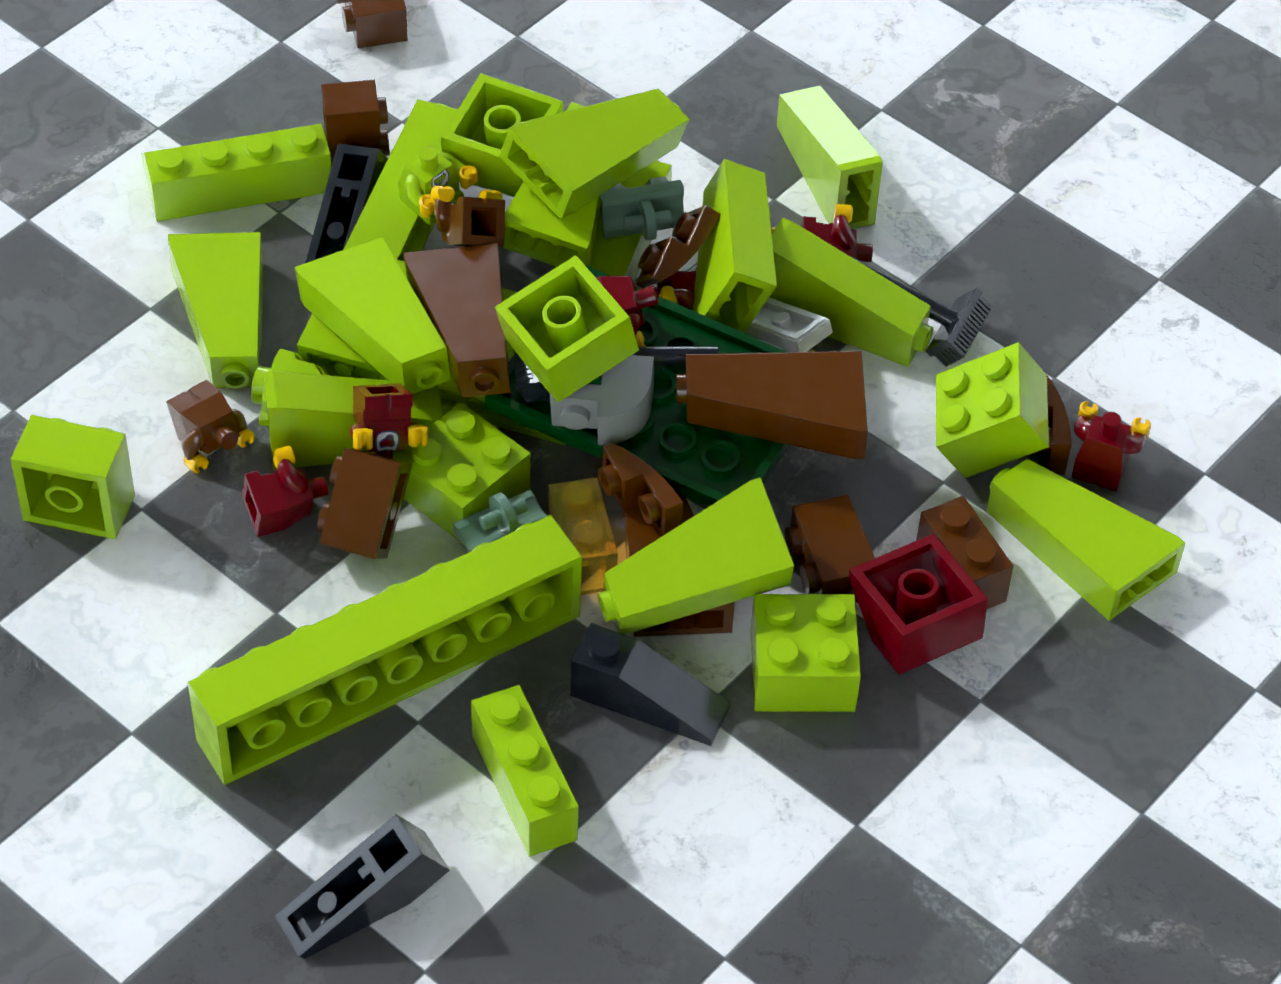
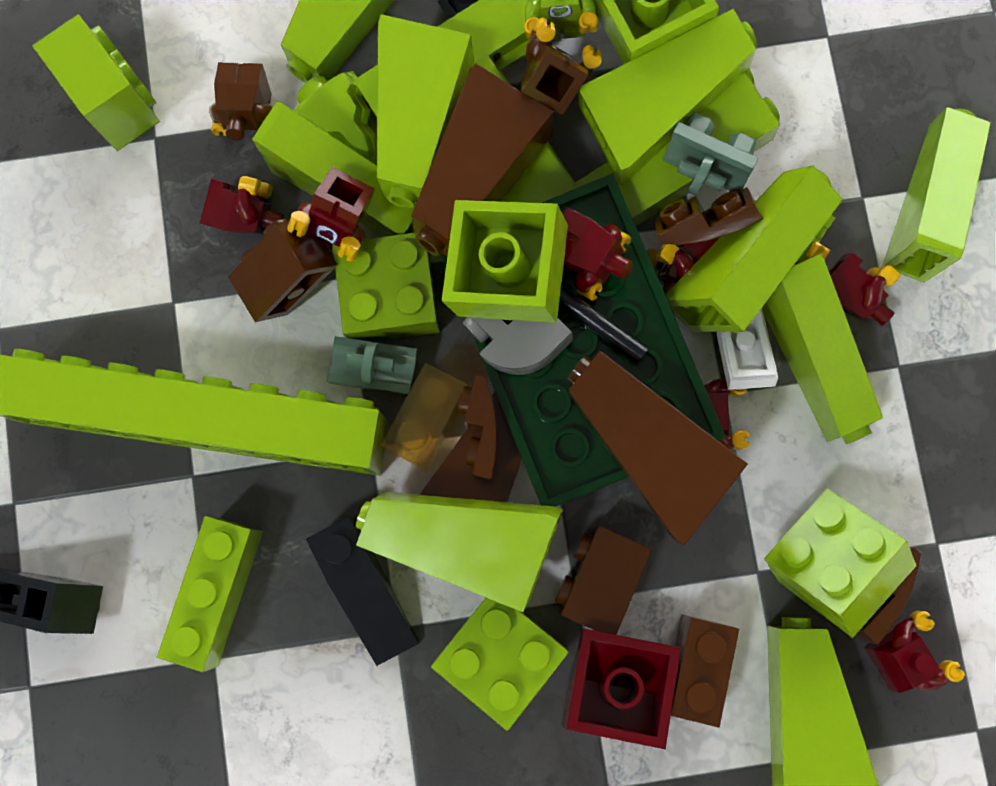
camera: 45 degrees right, 30 degrees up
lime slope [499,88,689,220] -> none
black piece [843,252,993,367] -> none

